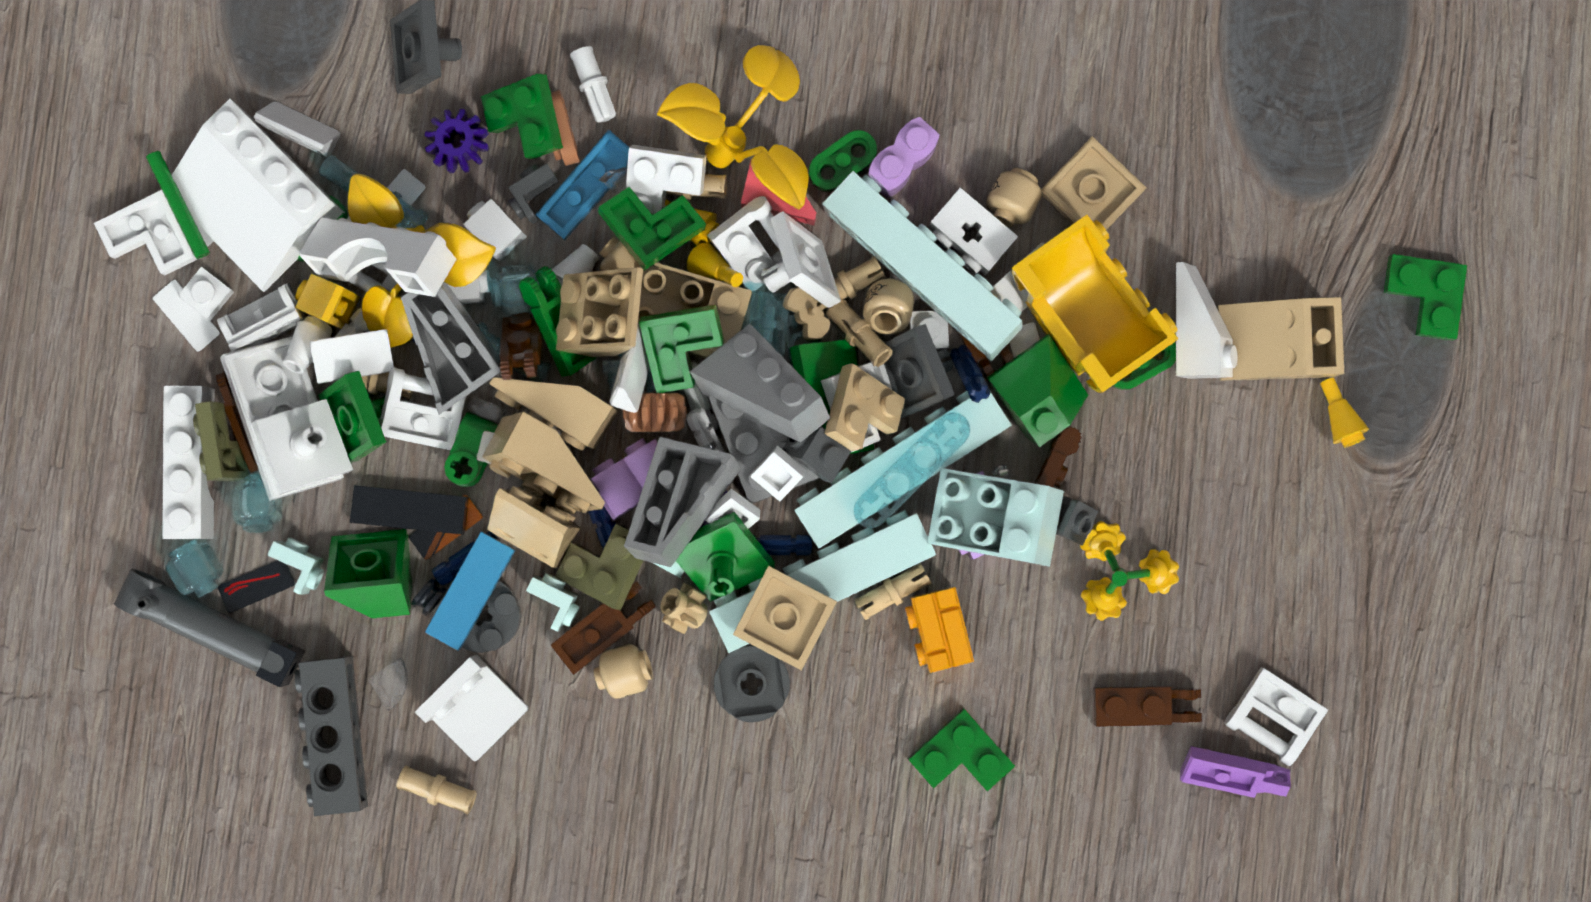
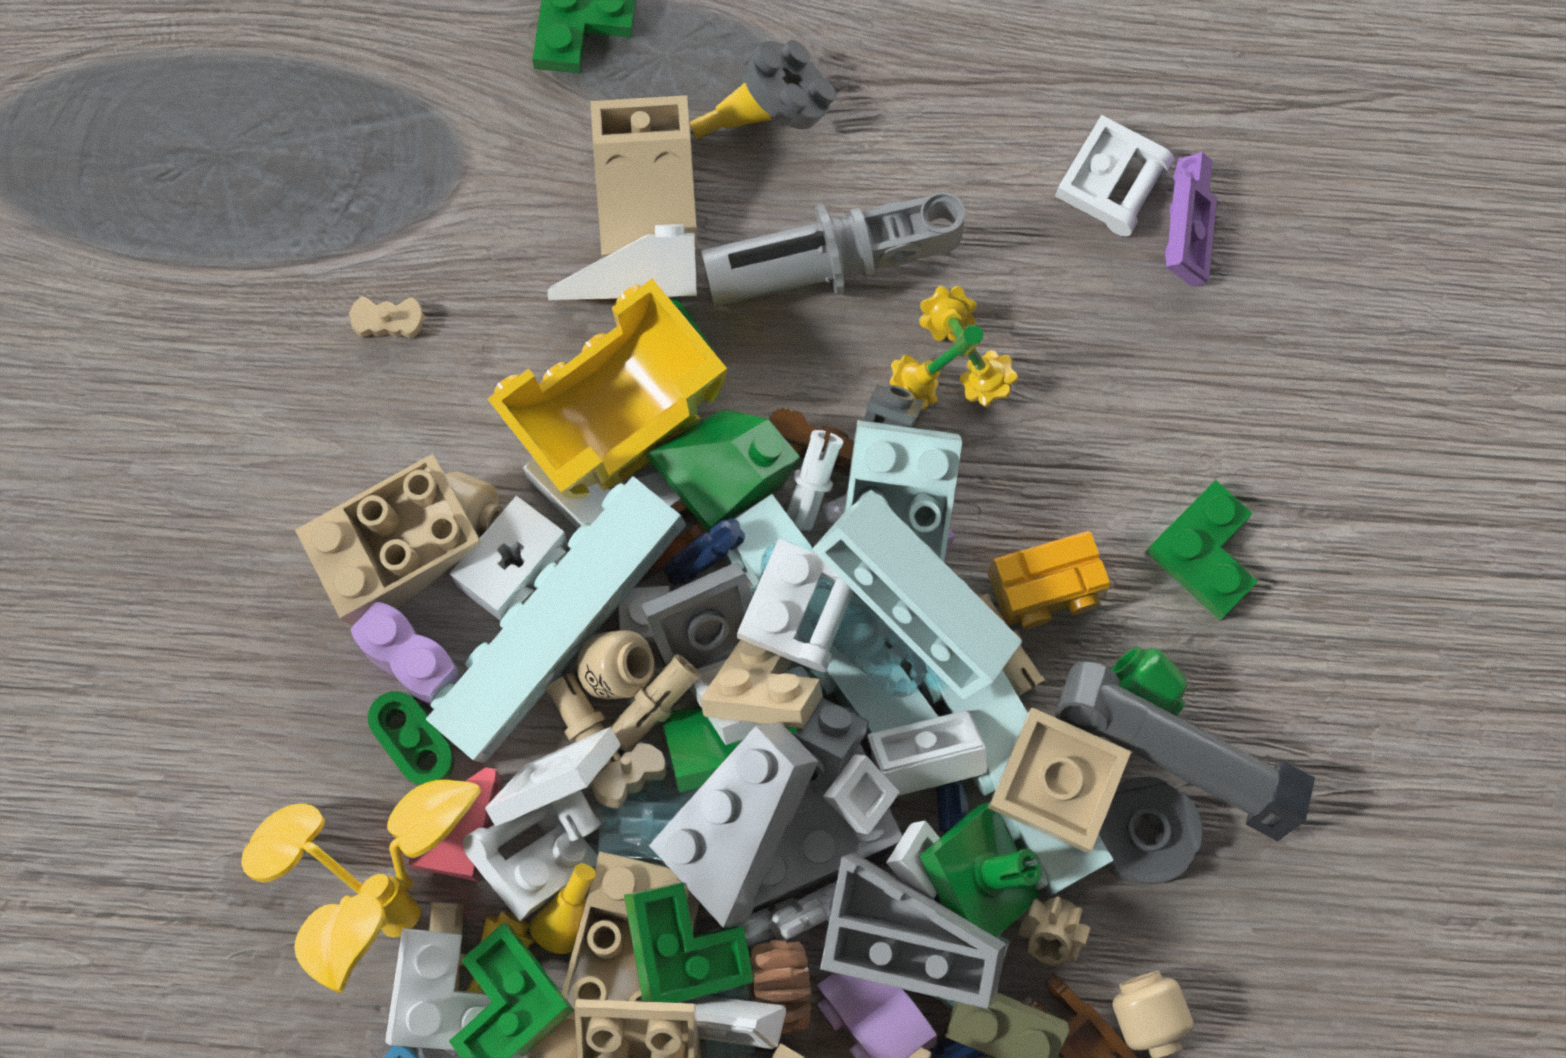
camera: 100 degrees left, 15 degrees down
tan plate [1041,136,1146,230] -> none
reddish brown hinge [1093,686,1202,727] -> none
none -> tan slope [295,453,482,627]
none -> tan piece [349,296,425,339]
none -> light grey piece [701,192,965,308]
none -> white plate [737,538,854,672]
none -> dark grey plate [744,40,836,129]
none -> white axle [786,430,843,531]
none -> light aqua brick [812,490,1022,700]
none -> white slope [868,709,987,796]
none -> dark grey piece [1055,662,1315,842]
none -> green head [1110,646,1187,716]

